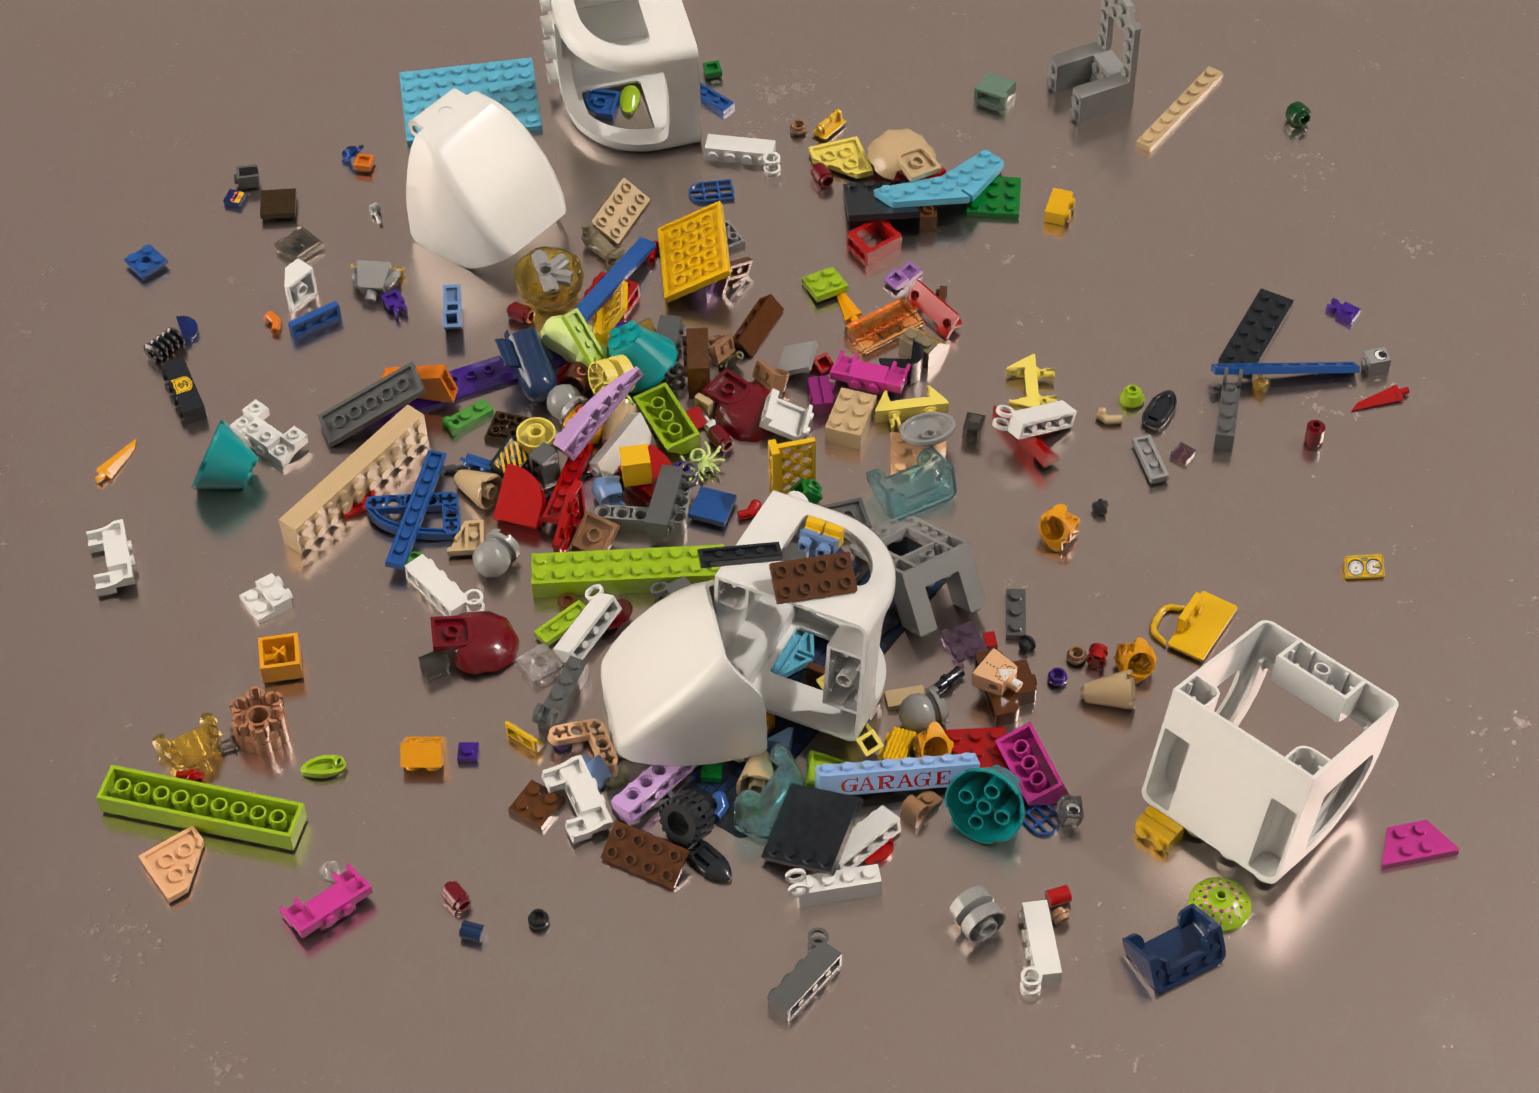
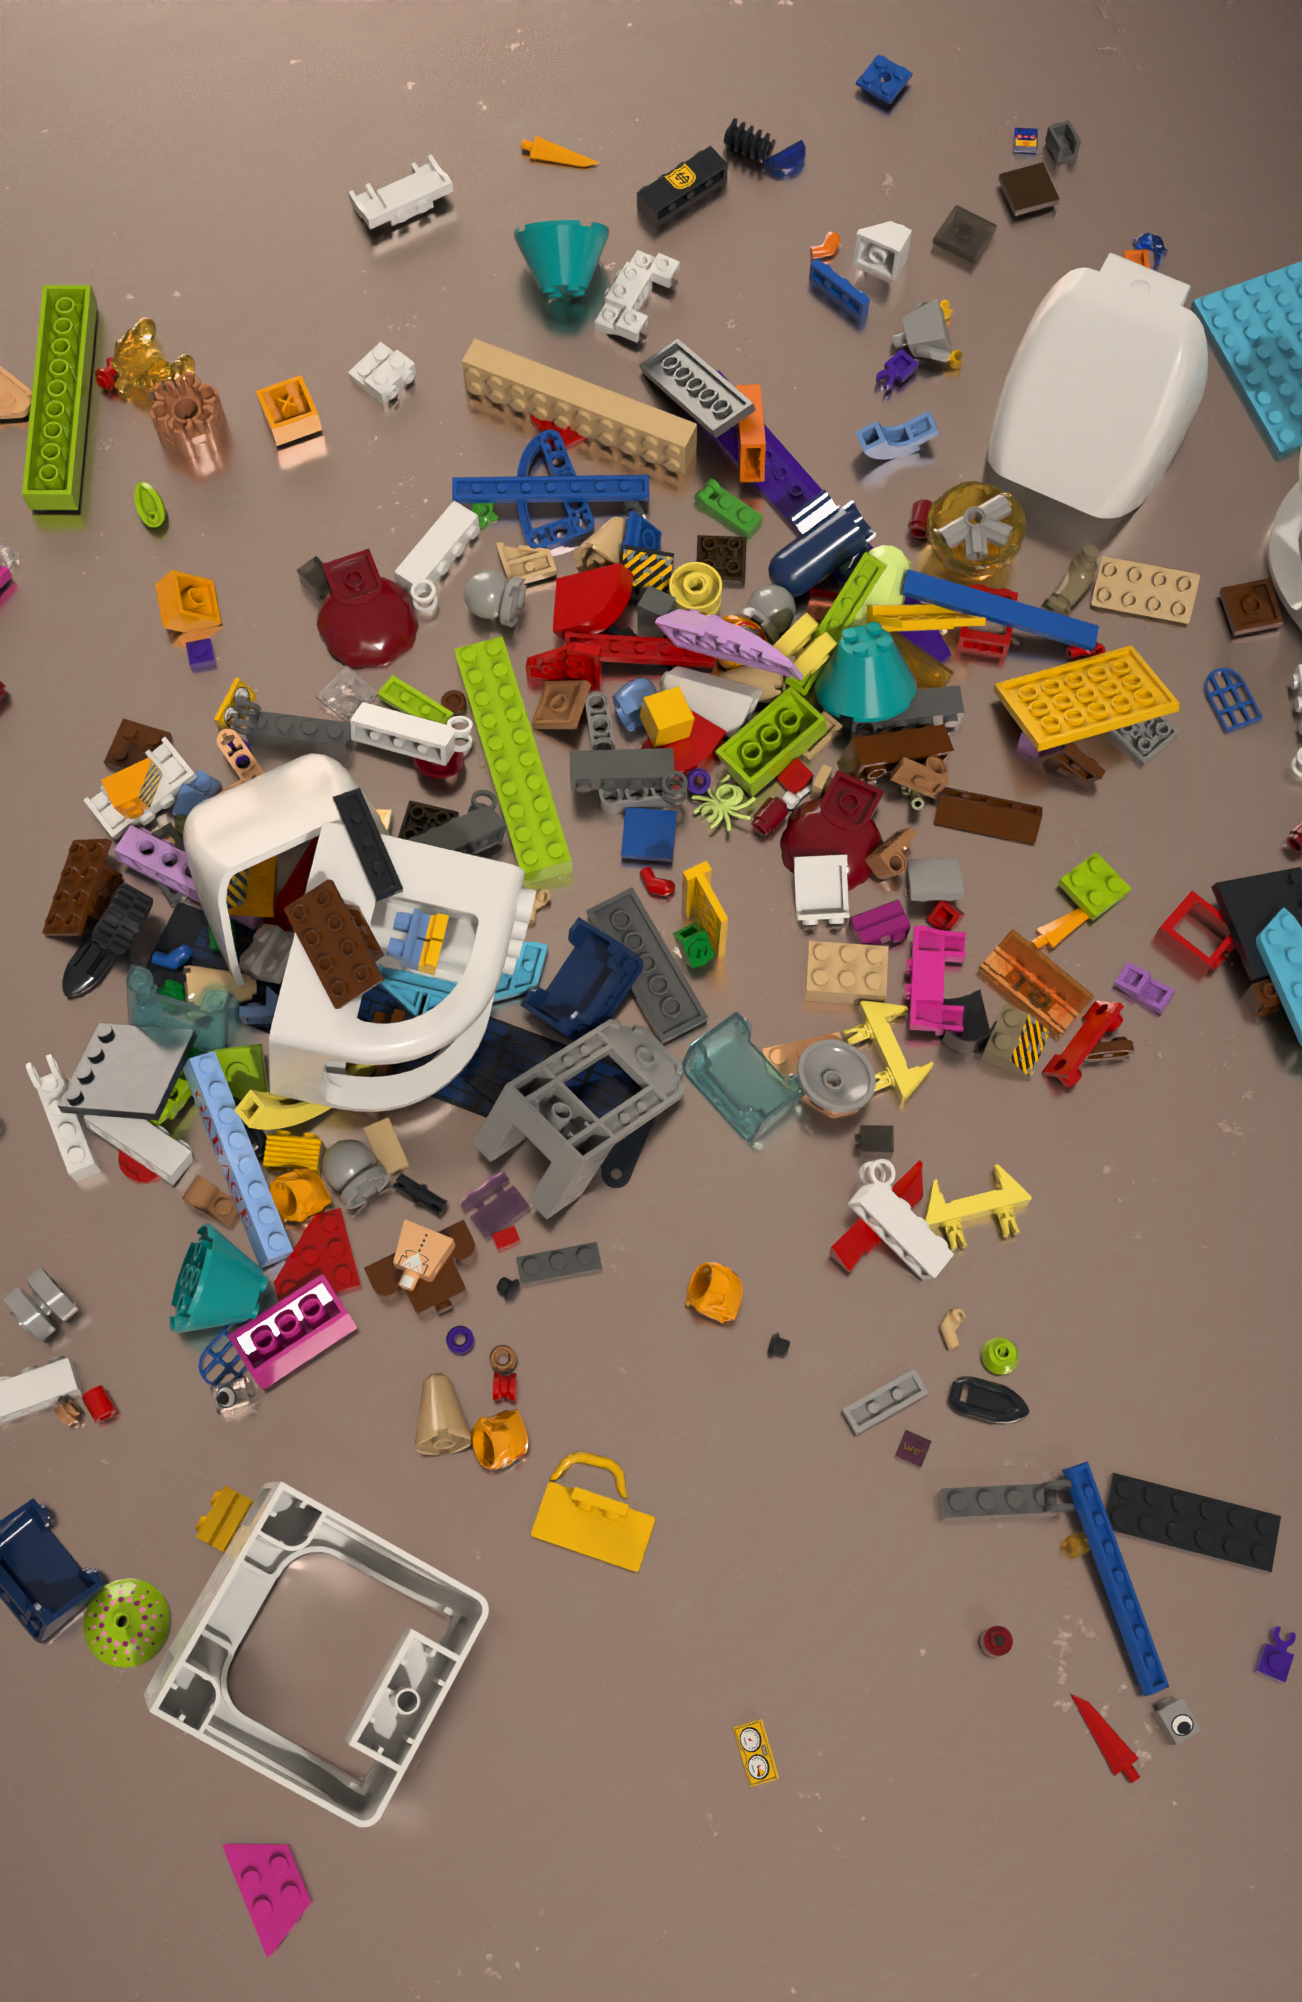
camera: 75 degrees right, 20 degrees up
none -> light orange slope [101,758,163,819]
none -> reddish brown plate [1219,578,1284,636]

